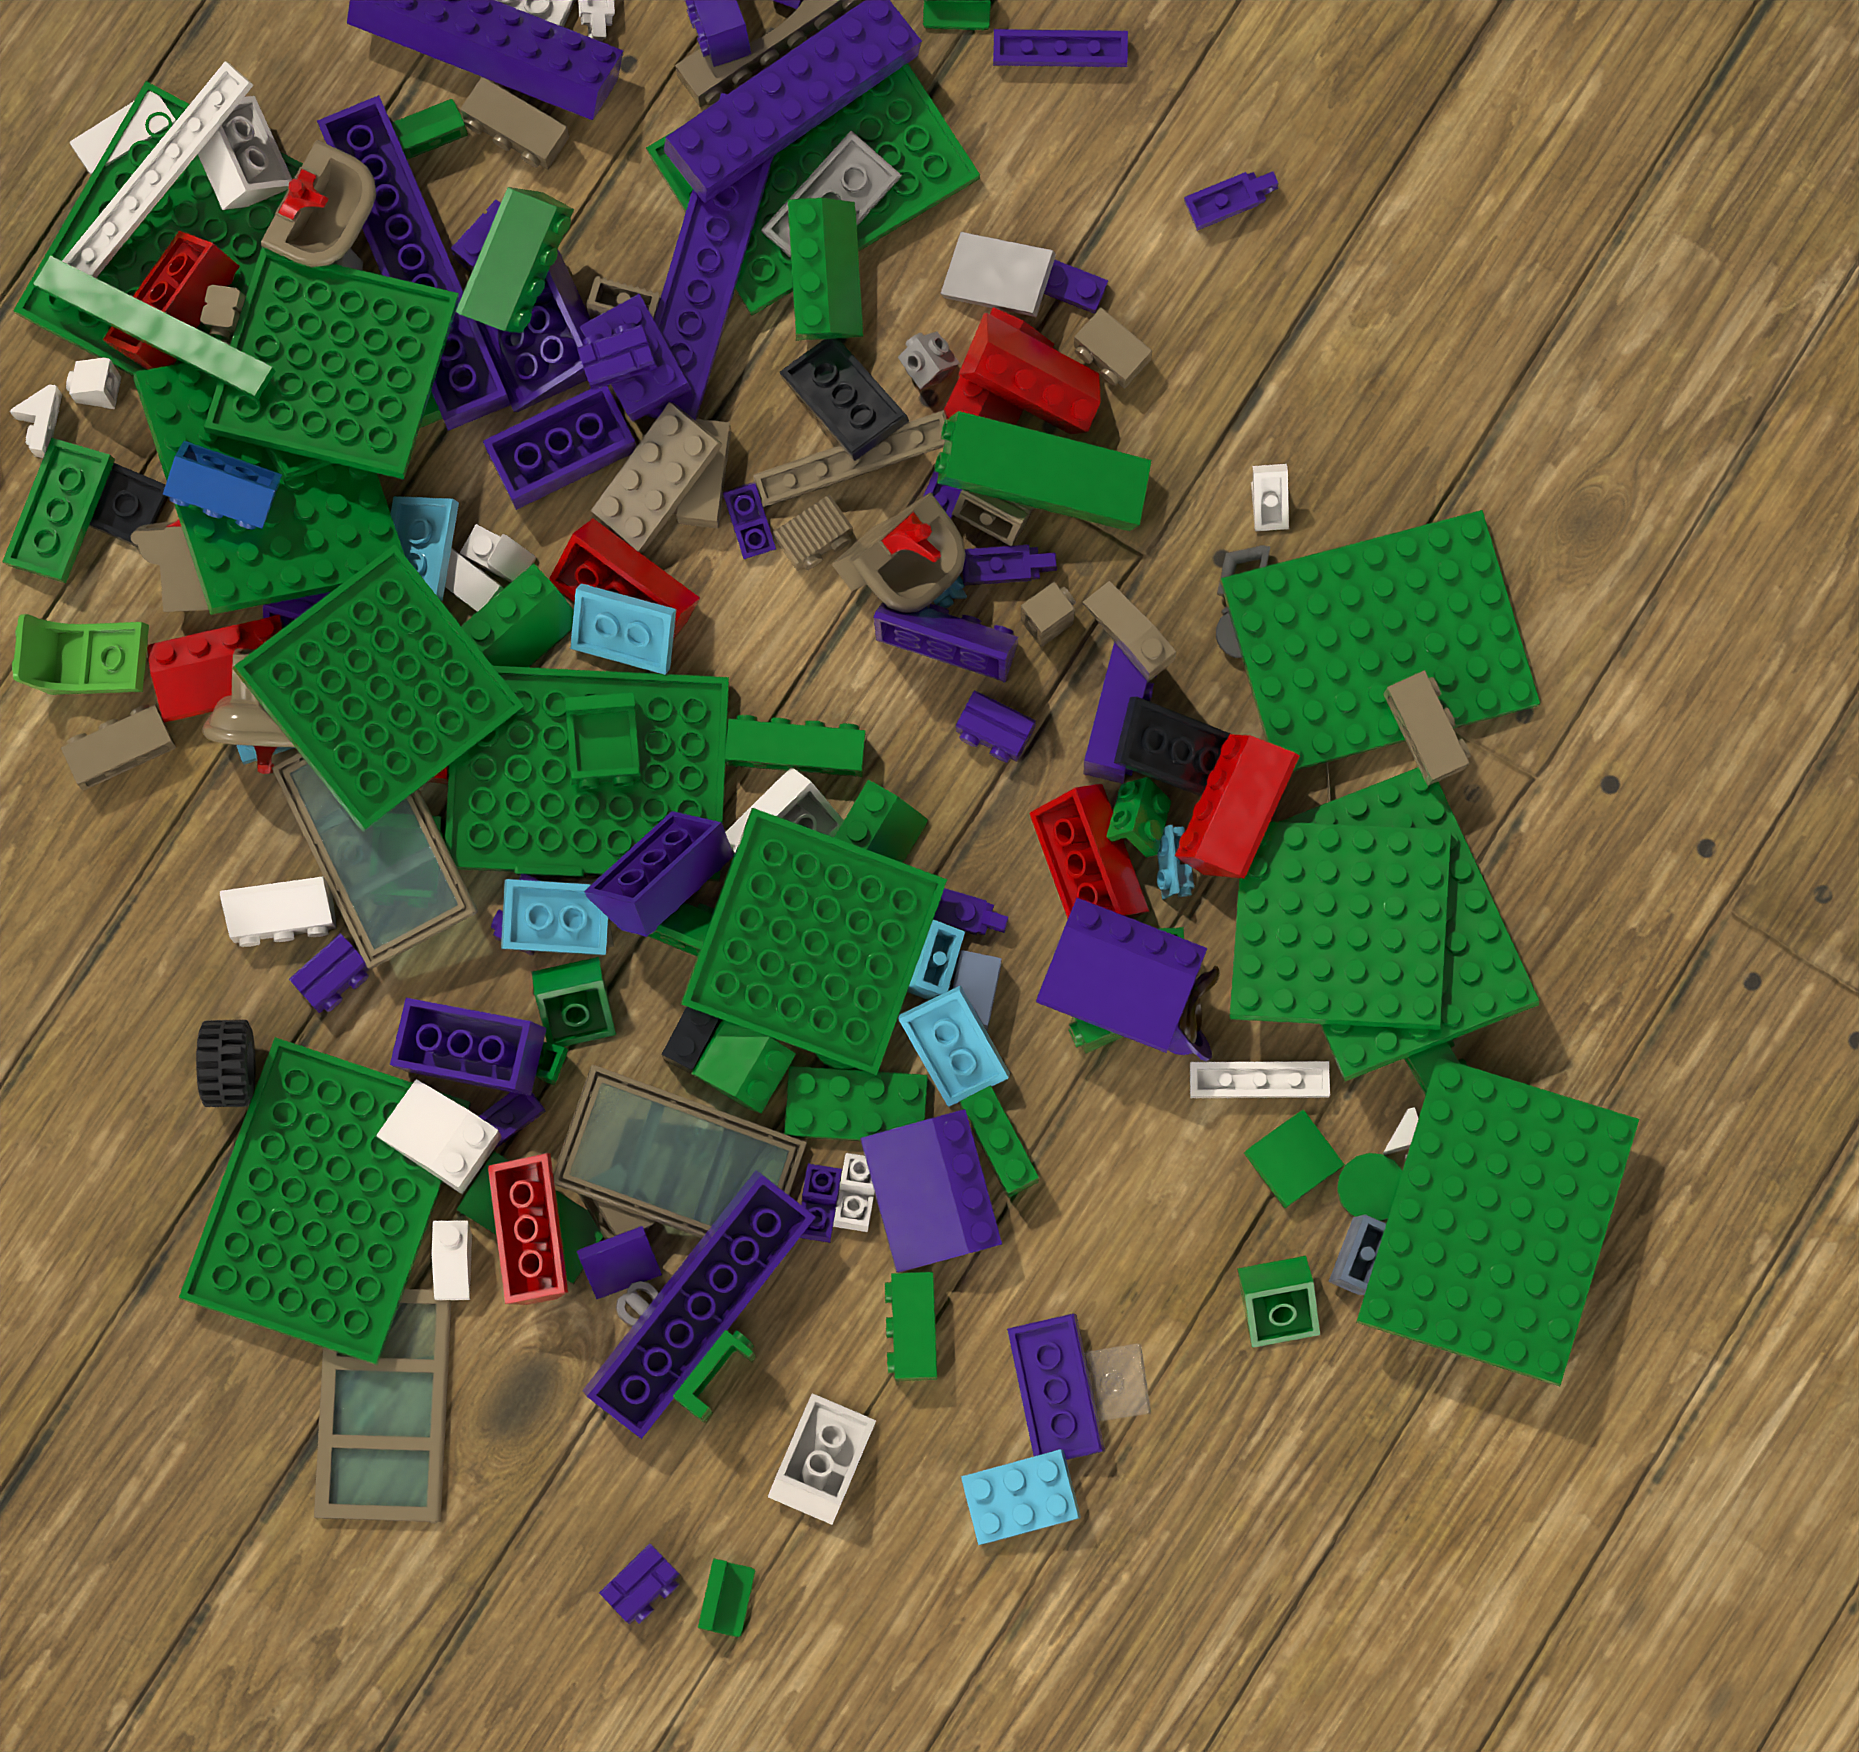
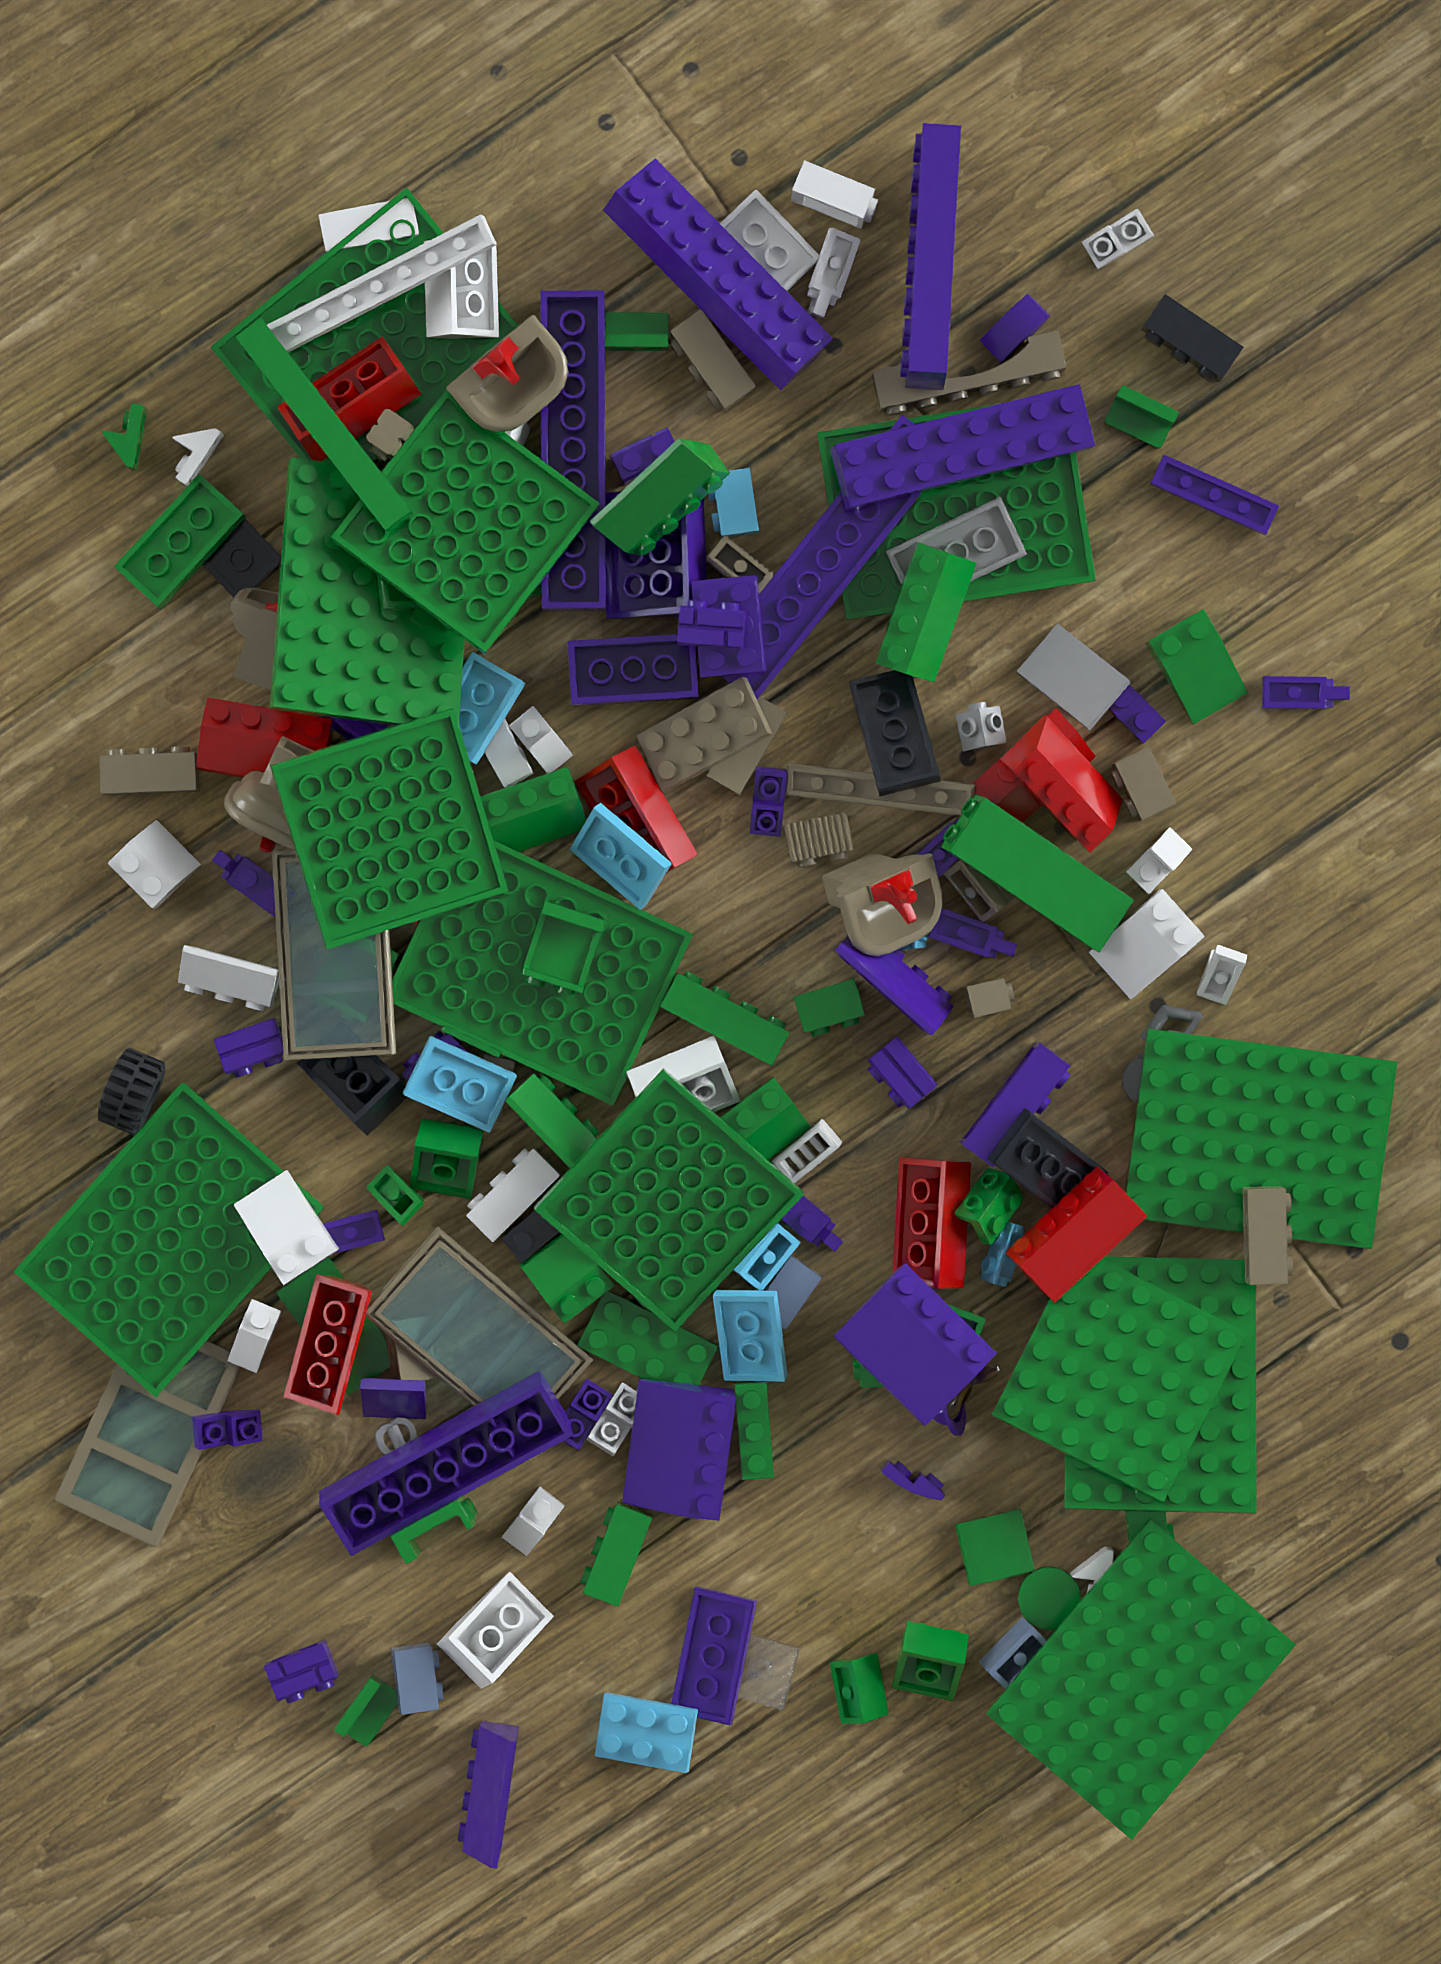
camera: 20 degrees right, 10 degrees up
bright green bracket [12,614,149,695] -> none
white slope [66,358,121,409] -> none
blue slope [163,441,282,529] -> none
dark purple brick [390,998,547,1096] -> none
dark purple slope [584,811,734,937] -> none
dark tan slope [1083,581,1176,682] -> none
white plate [1190,1061,1330,1098] -> none
none -> white slope [108,820,201,909]
none -> dark purple slope [192,1409,263,1450]
none -> dark purple hinge [212,850,297,918]
none -> black slope [297,1020,407,1136]
none -> sand blue brick [391,1643,443,1715]
none -> dark purple slope [458,1721,519,1869]
none -> white brick [466,1148,561,1242]
none -> white slope [502,1486,565,1556]
none -> medium azure brick [708,468,759,539]
none -> white slope [772,1119,842,1183]
none -> green brick [793,979,865,1037]
none -> green panel [829,1653,889,1724]
none -> dark purple slope [880,1460,945,1500]
none -> white slope [1089,889,1205,1000]
none -> white slope [1125,827,1192,894]
none -> green slope [1145,609,1248,725]

